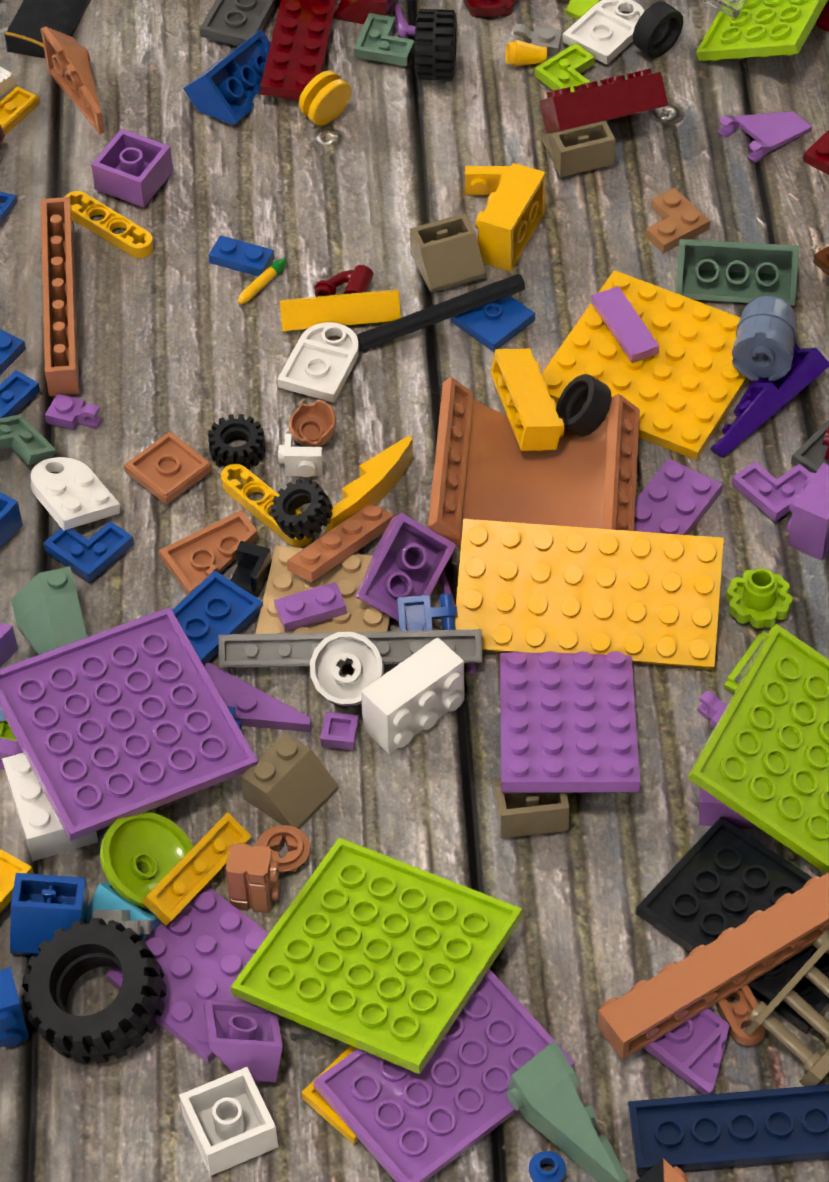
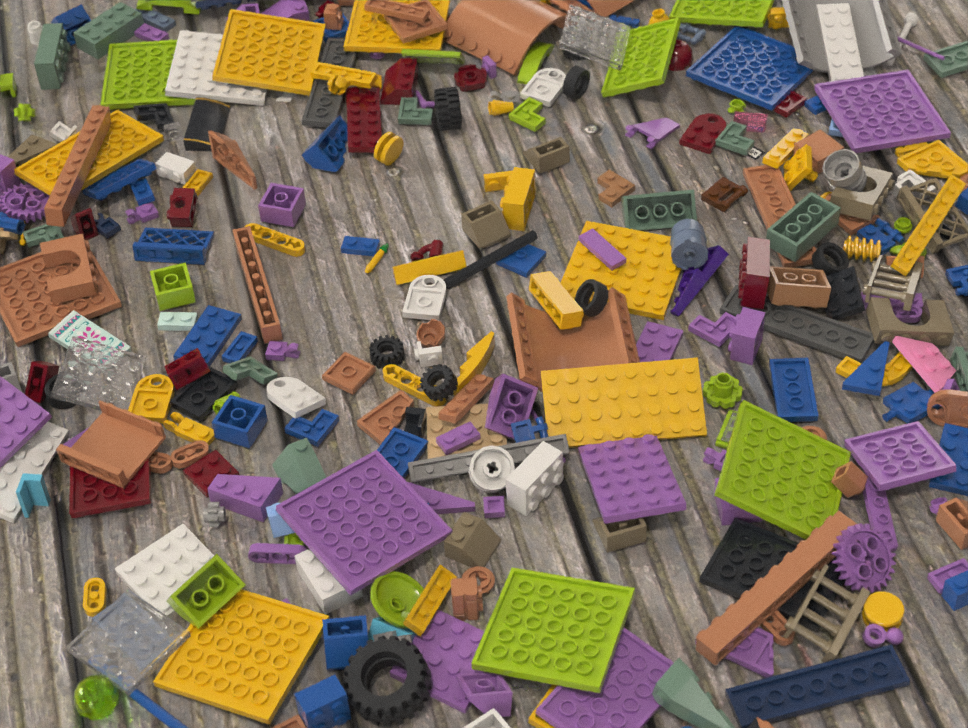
camera: 10 degrees left, 5 degrees down
dark red brick [539,68,668,134] -> none

